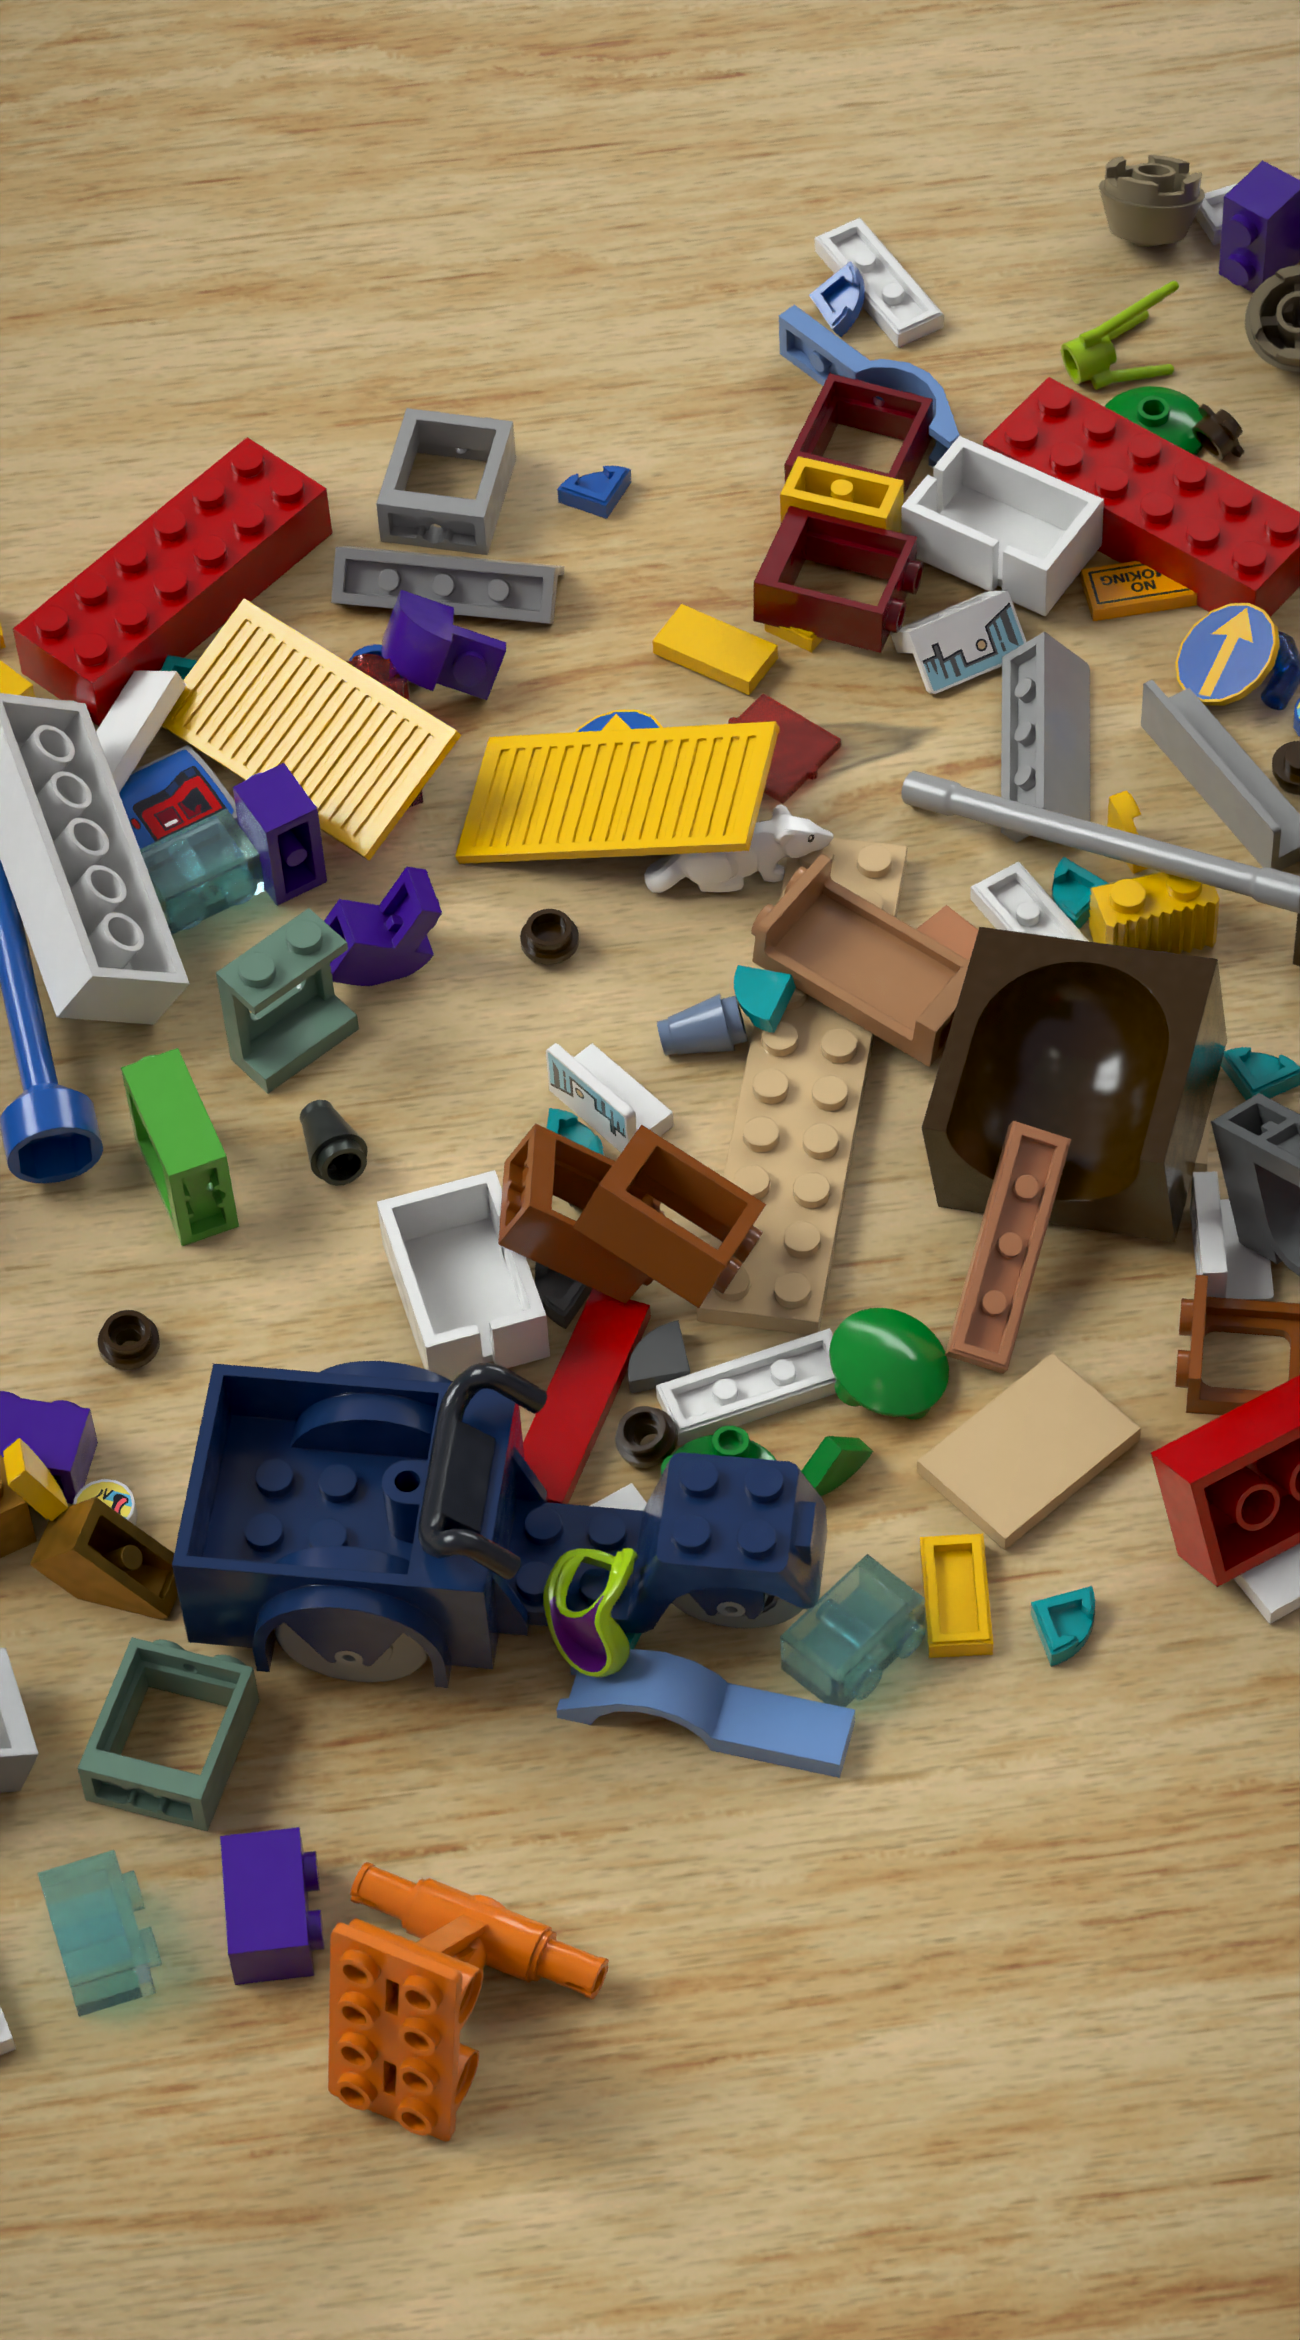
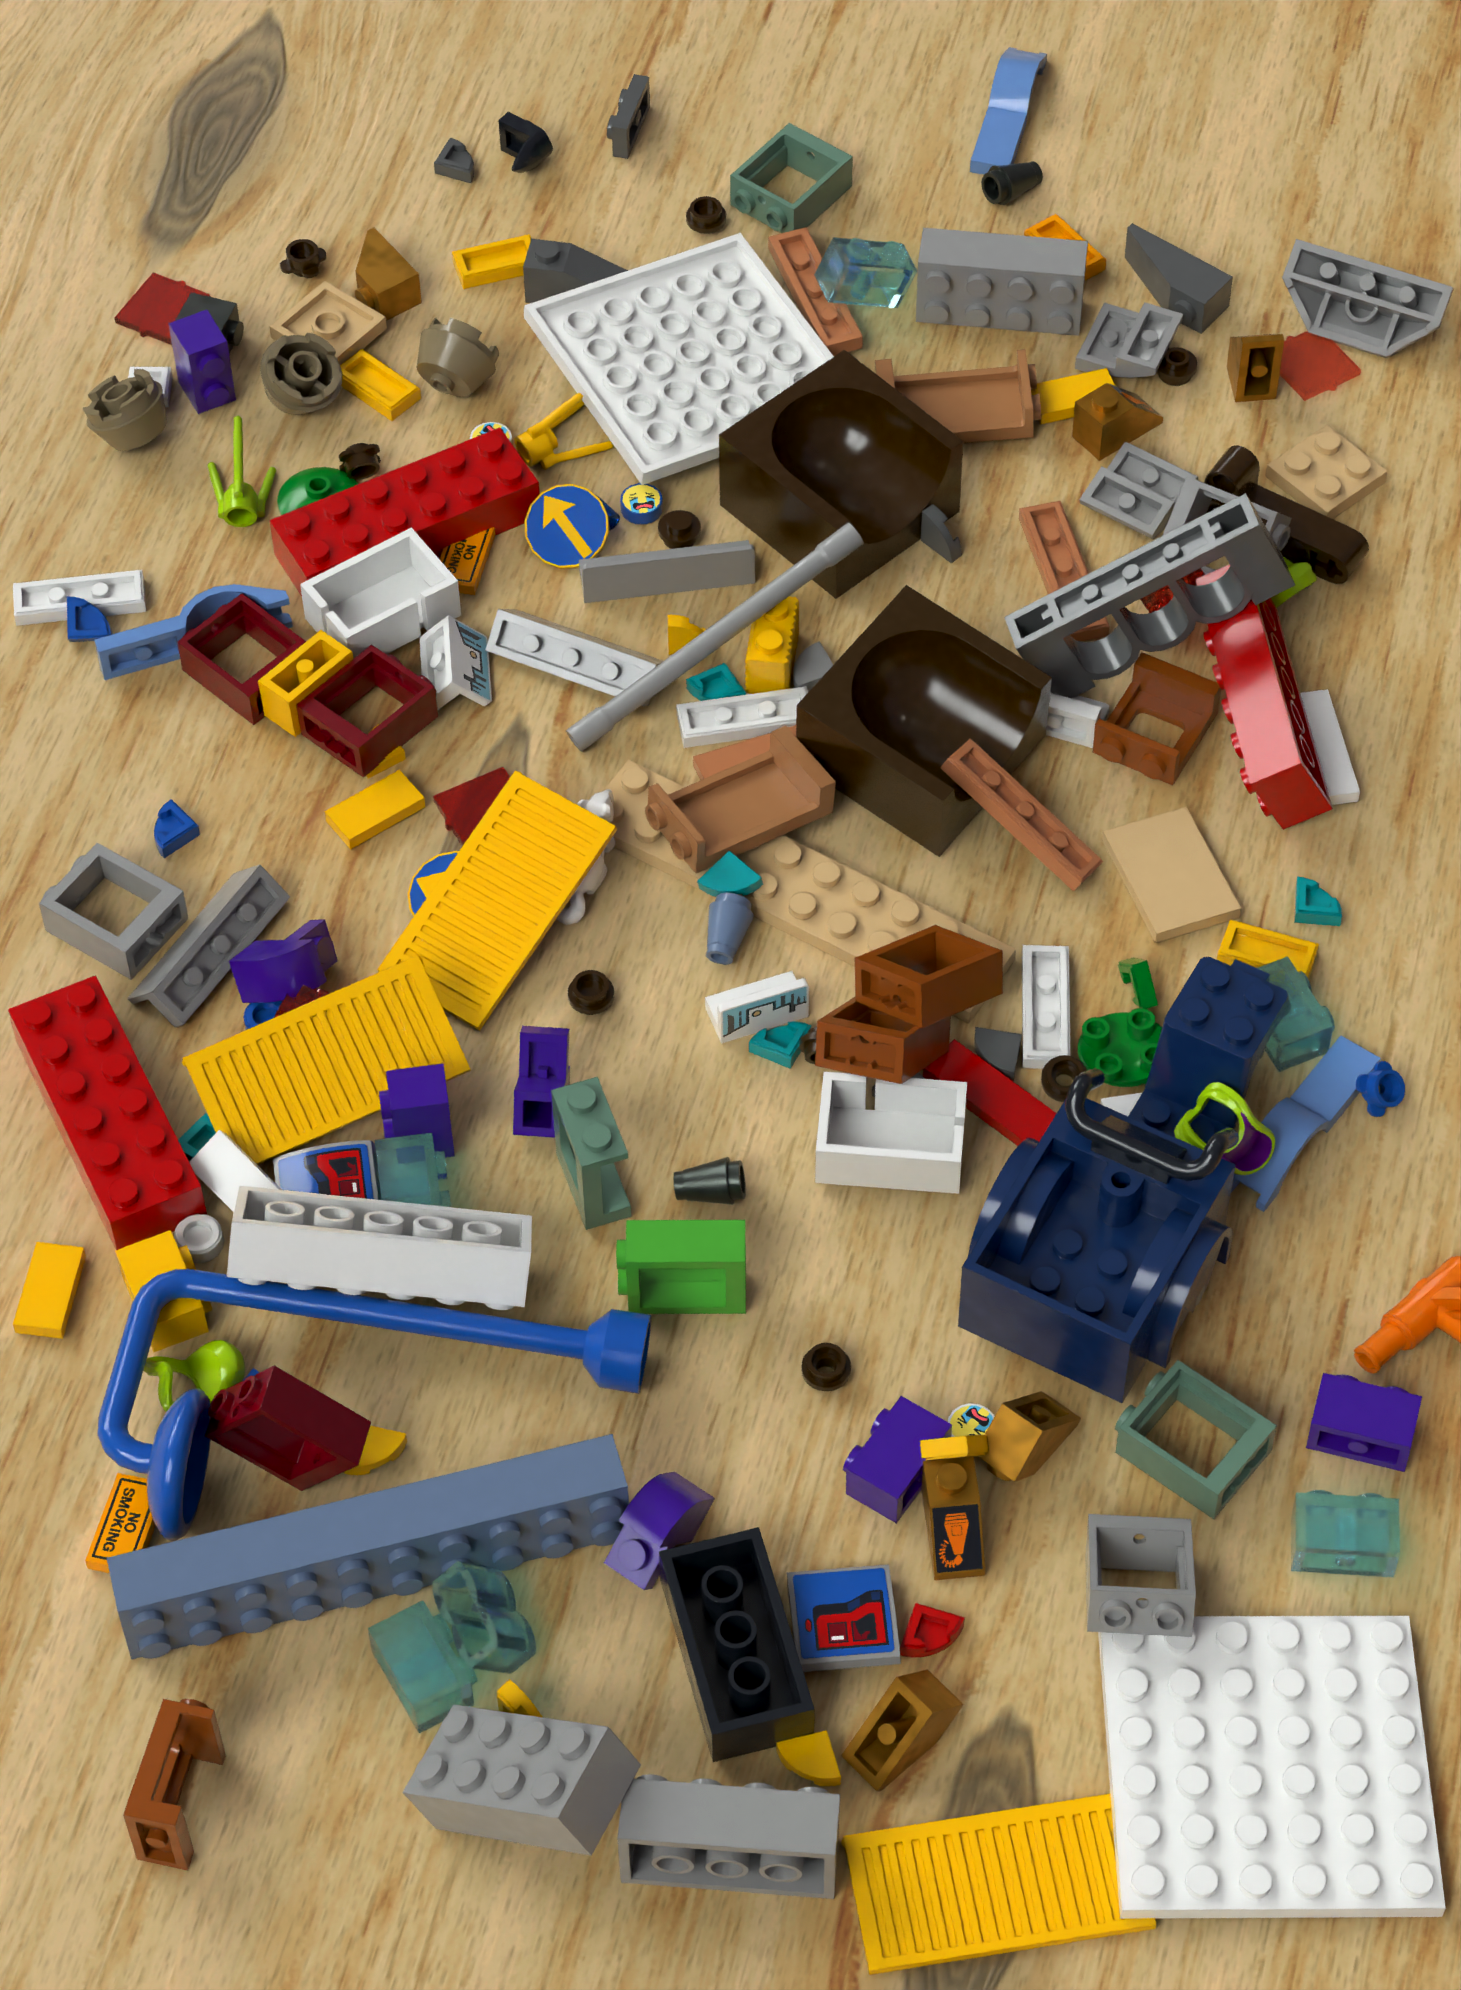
camera: 70 degrees left, 0 degrees up
green dish [829,1308,949,1420] -> none
none -> blue plate [1356,1061,1405,1117]

